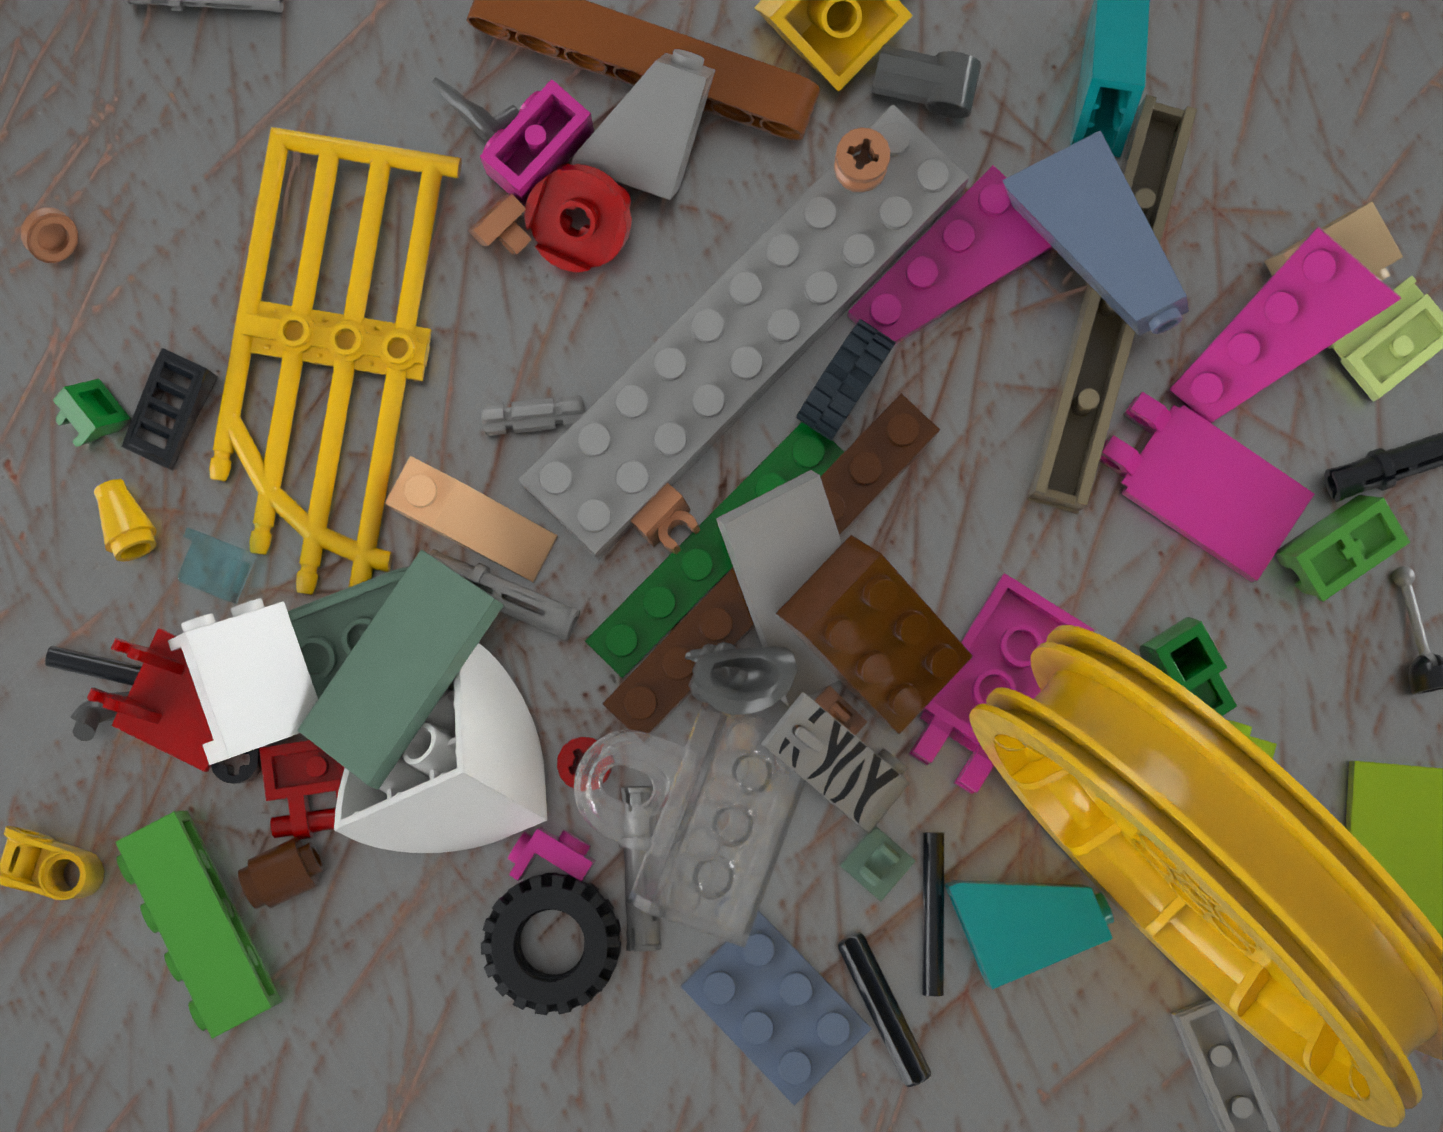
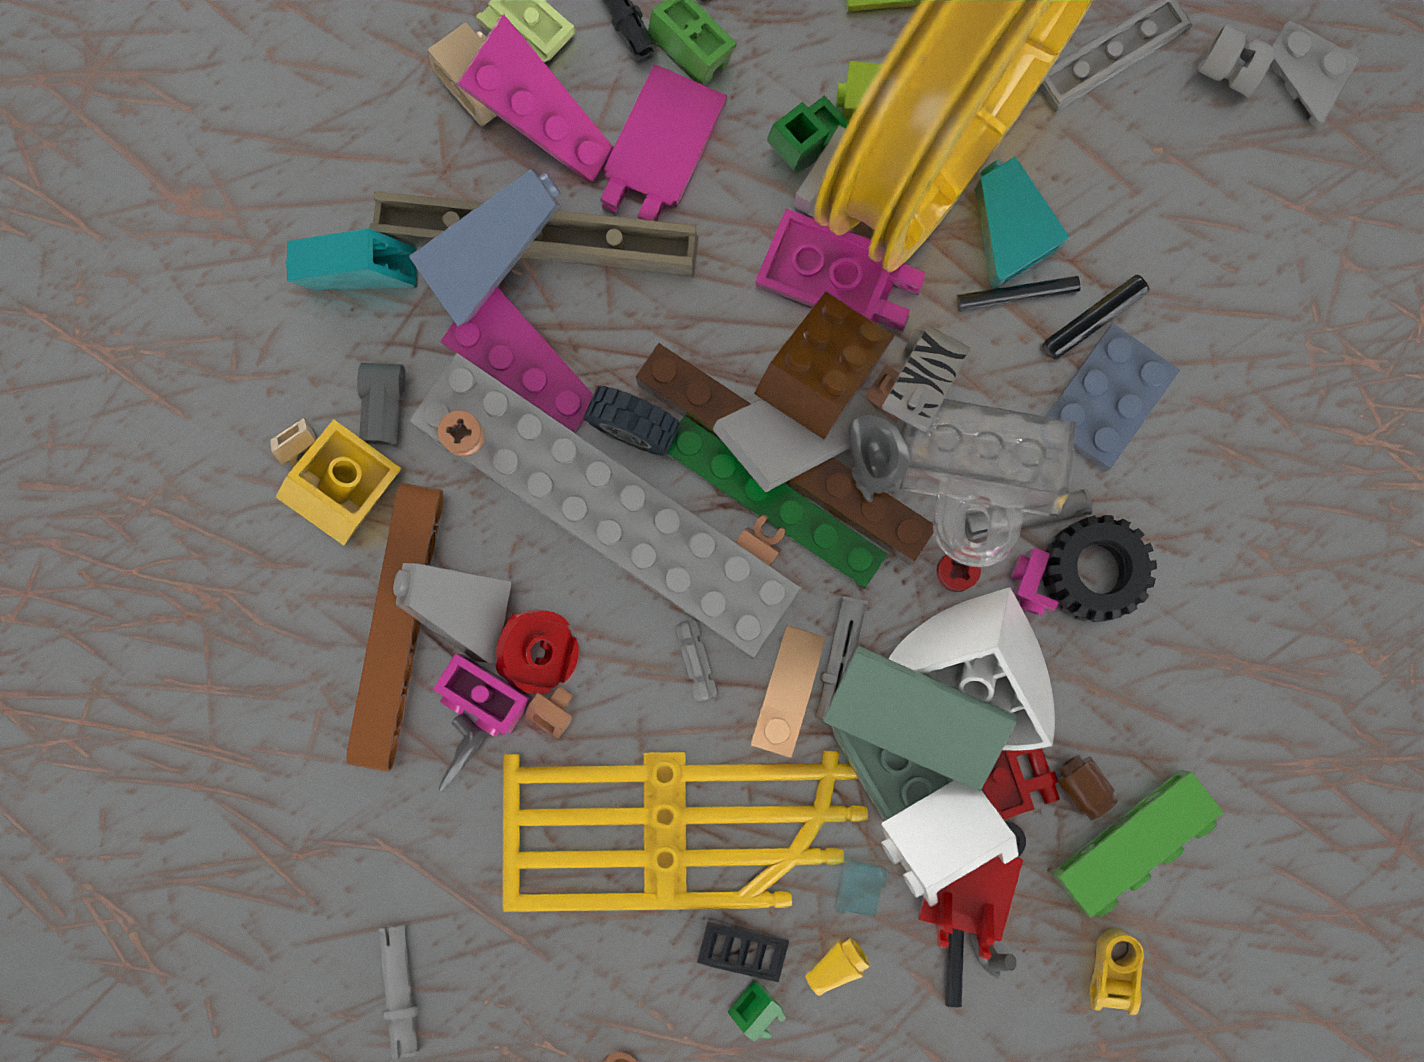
camera: 95 degrees left, 0 degrees up
sand green tile [839,826,916,901] -> none

